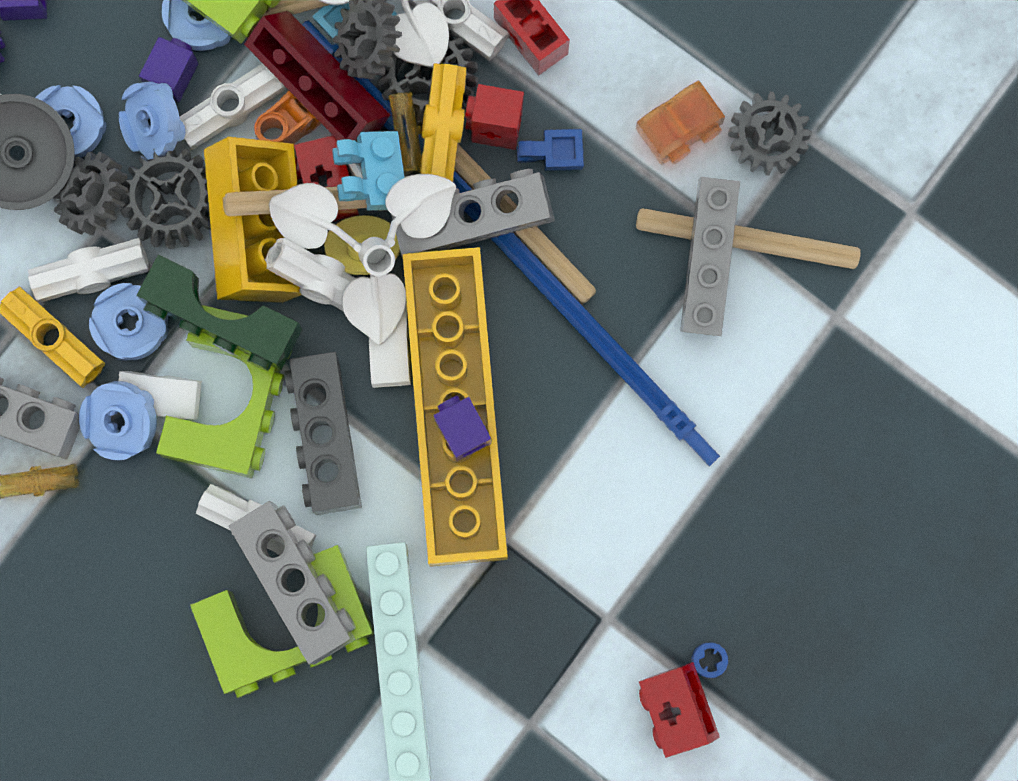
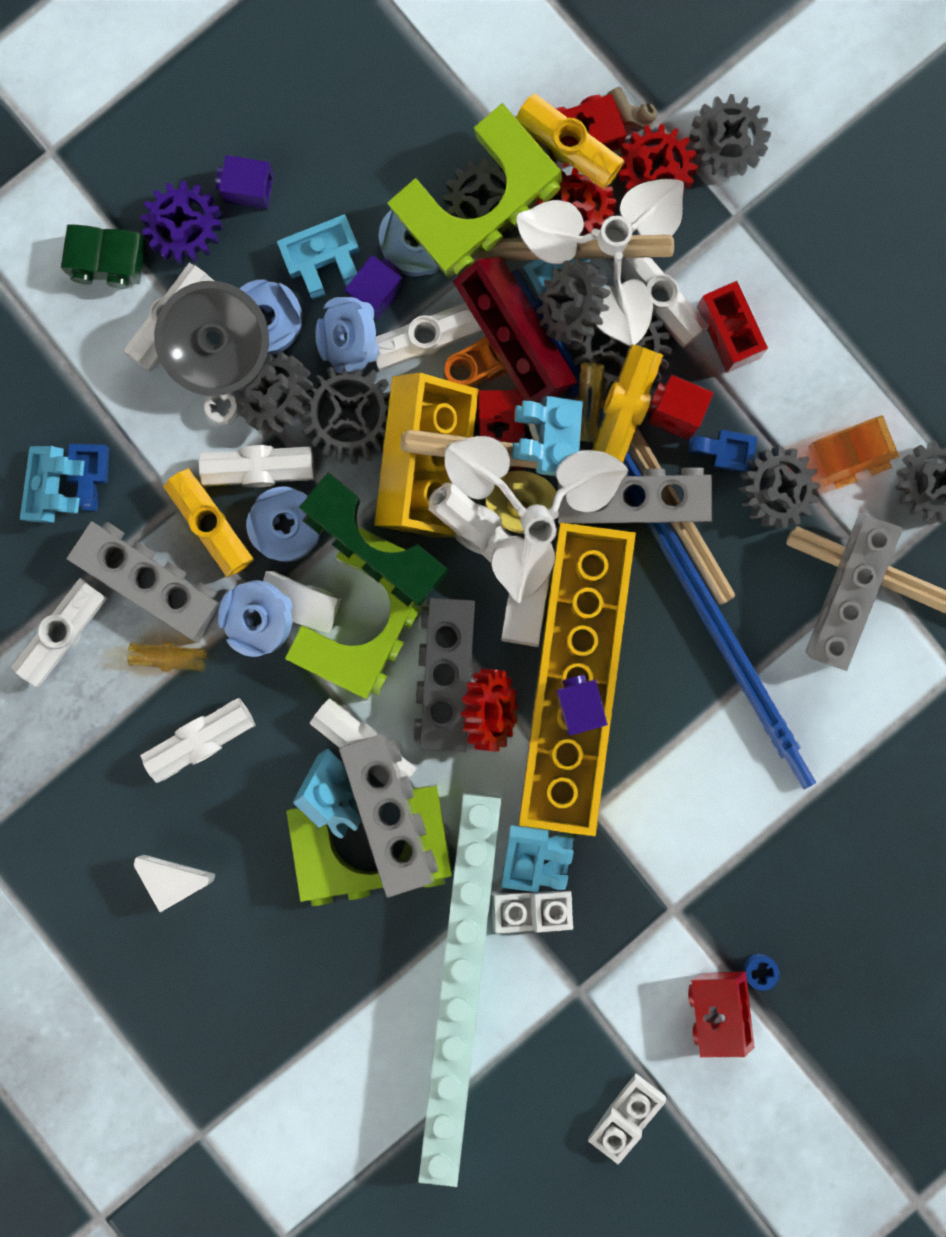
camera: 15 degrees right, 5 degrees up
none -> white slope [134,855,215,912]
none -> white piece [140,698,256,783]
none -> white bush [204,393,240,426]
none -> medium azure plate [277,214,360,301]
none -> medium azure plate [293,749,362,839]
none -> red gear [461,669,518,752]
none -> white slope [491,891,573,934]
none -> medium azure plate [501,825,574,892]
none -> dark grey gear [738,446,820,528]

